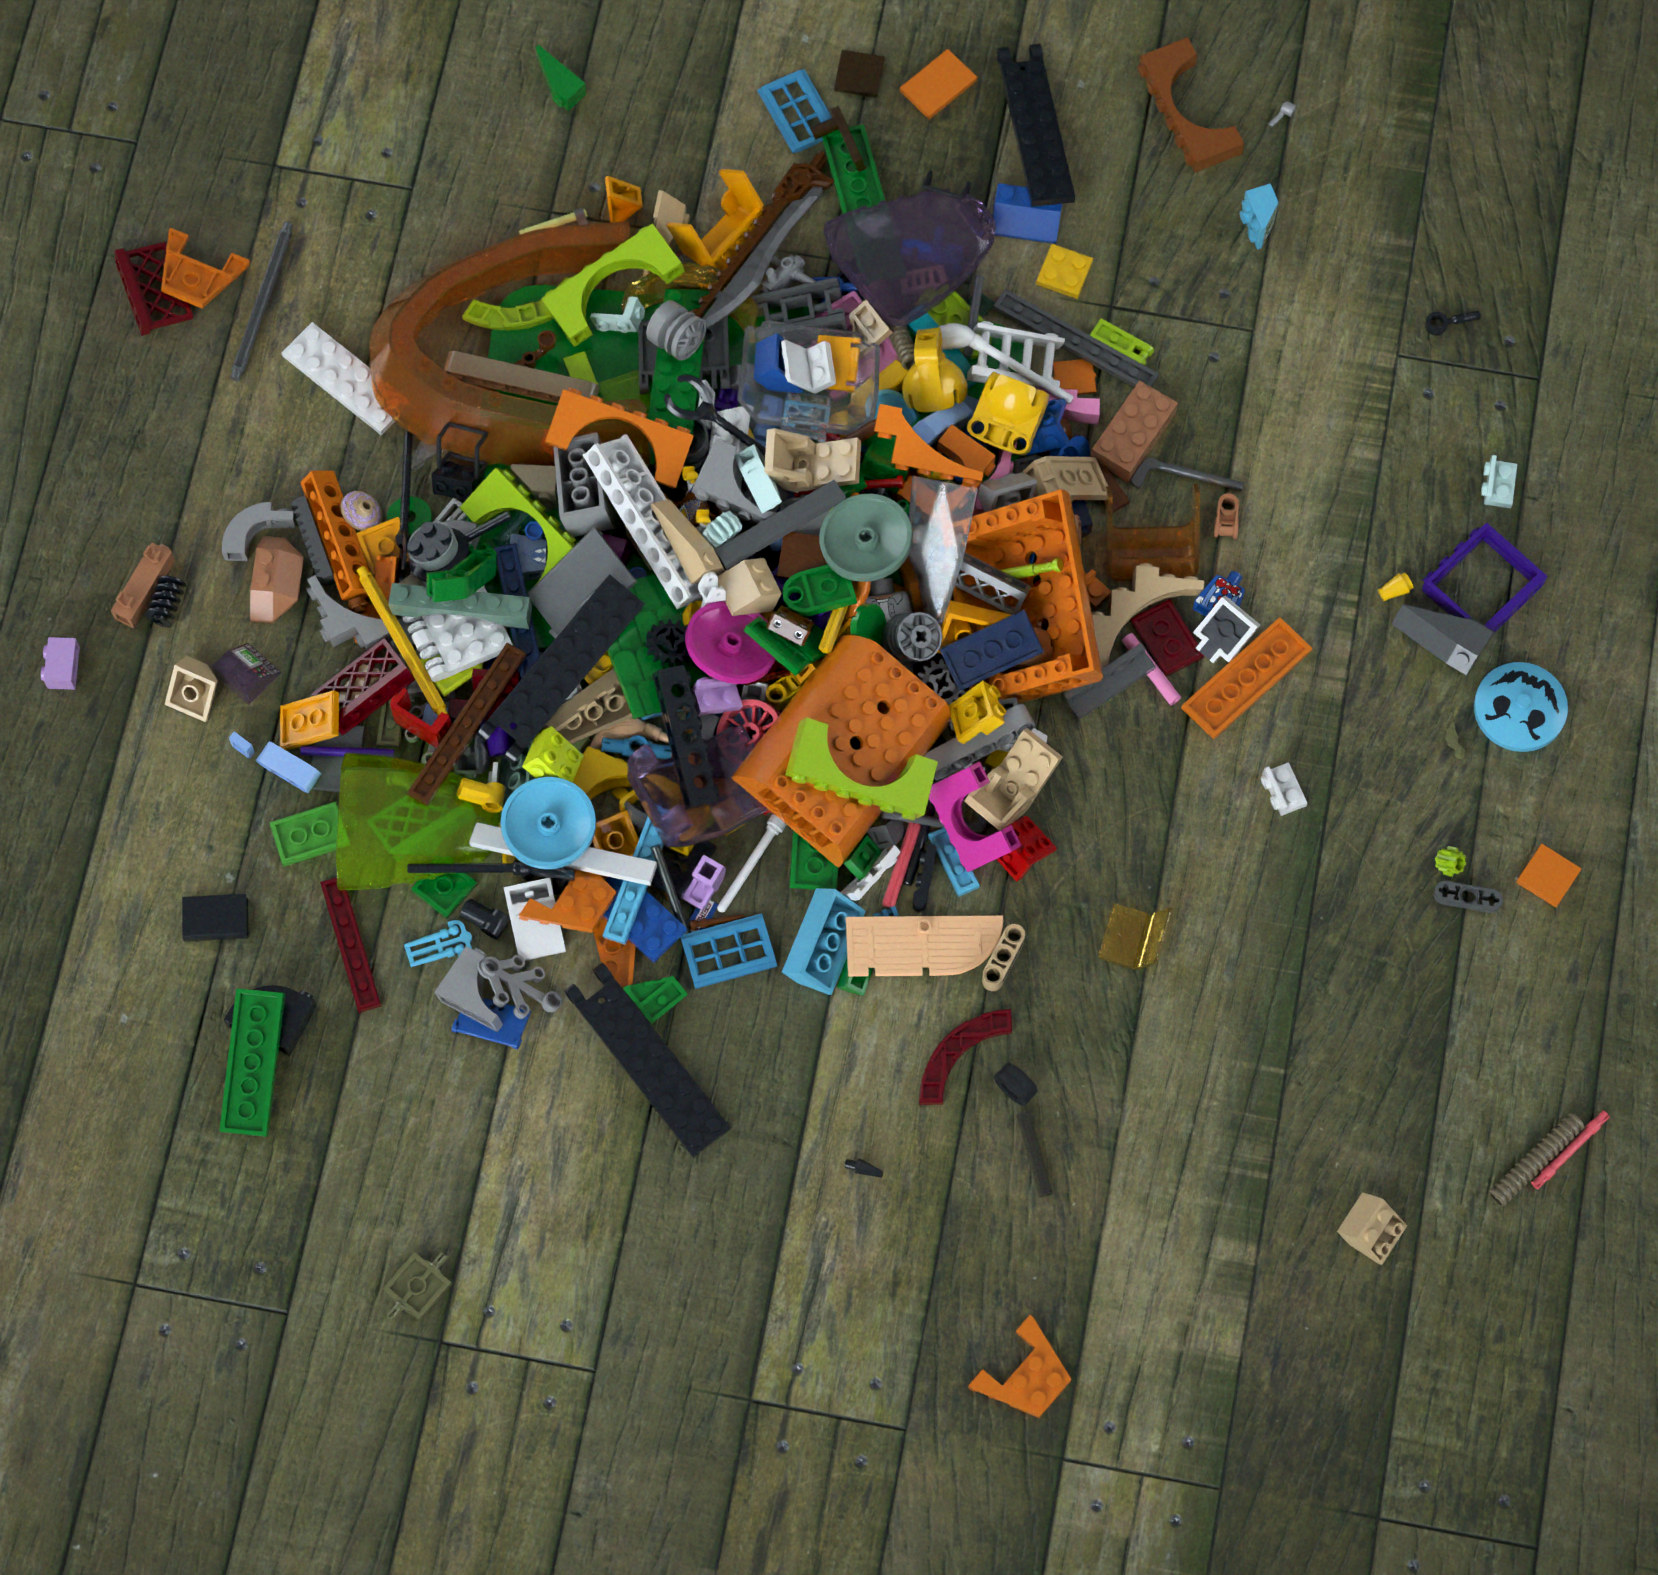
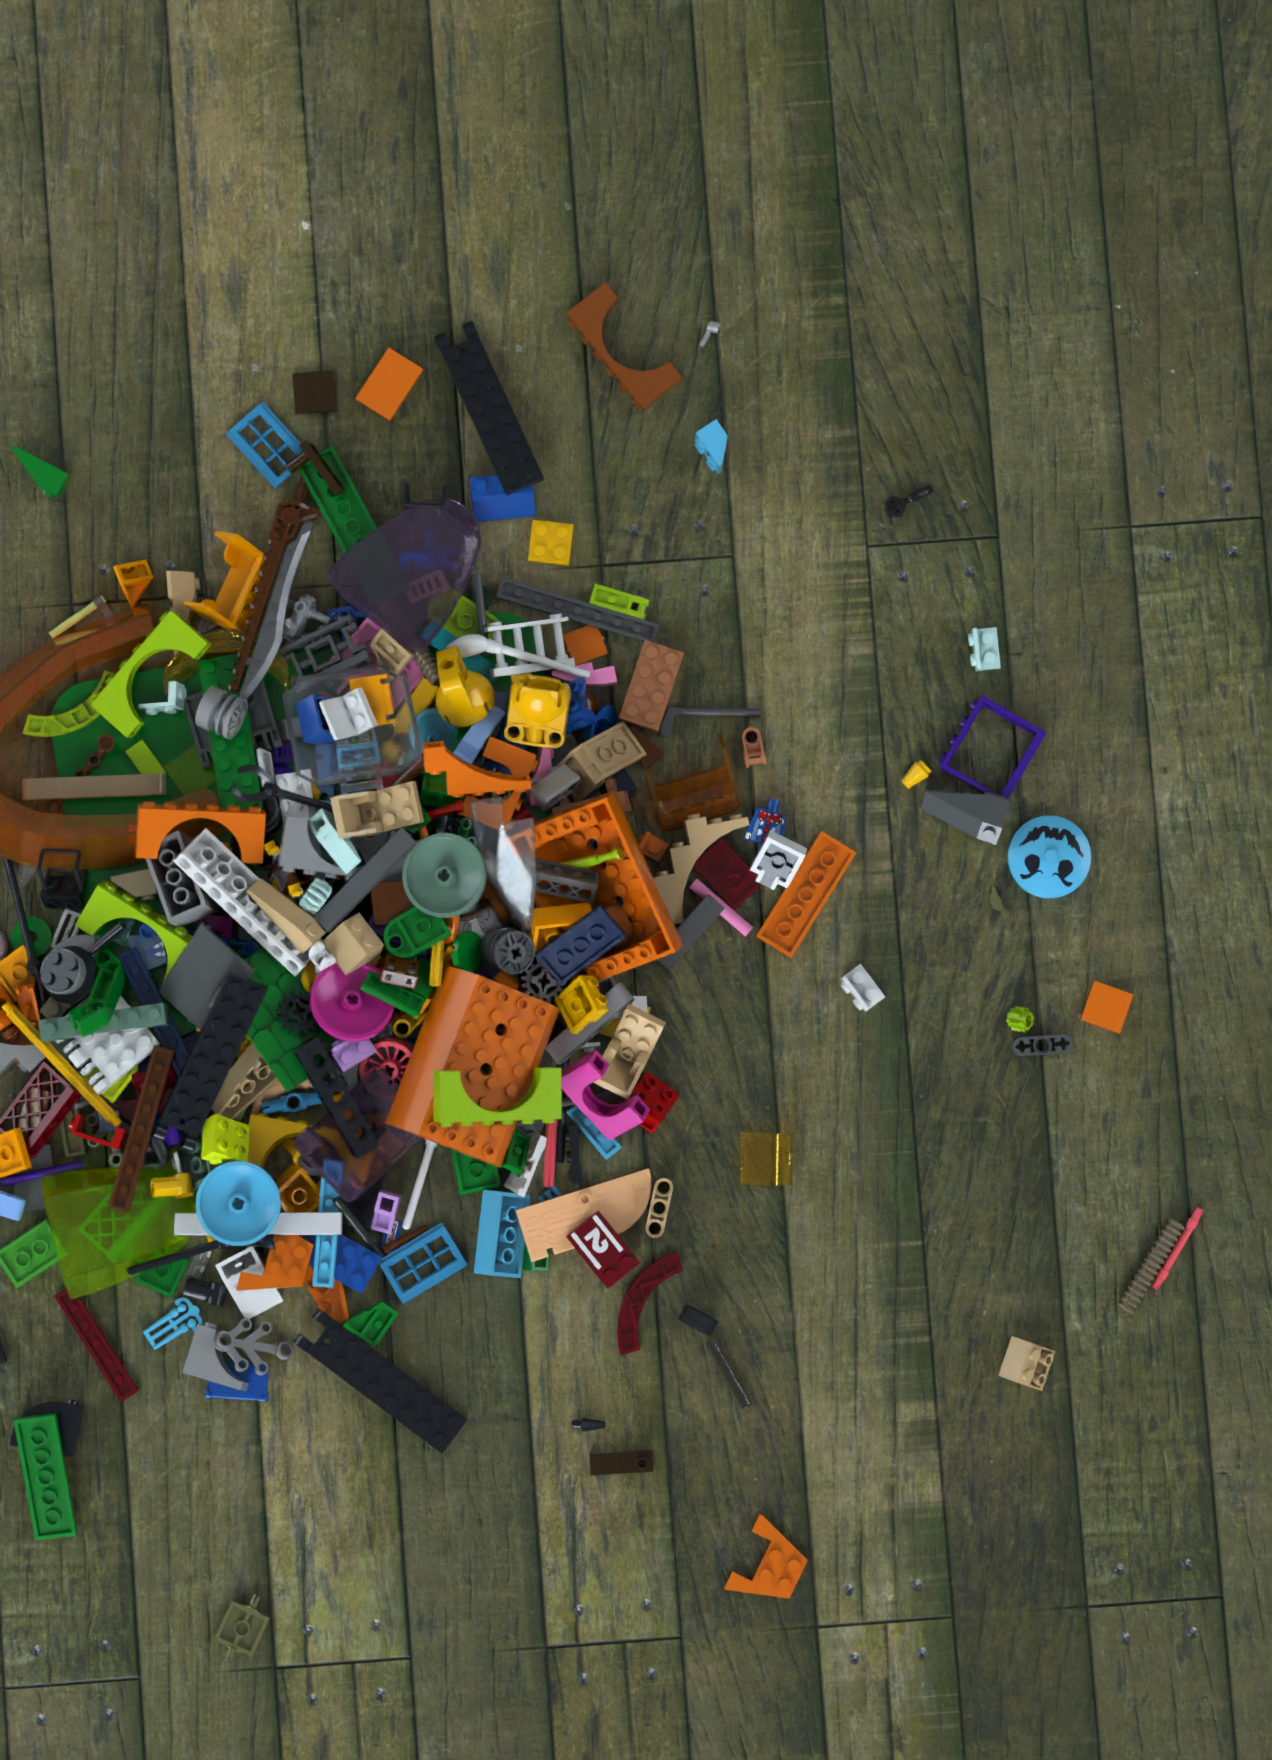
camera: 15 degrees left, 15 degrees up
none -> light grey sticker [186,1244,214,1280]
none -> dark red slope [566,1210,640,1289]
none -> dark brown piece [589,1450,653,1476]

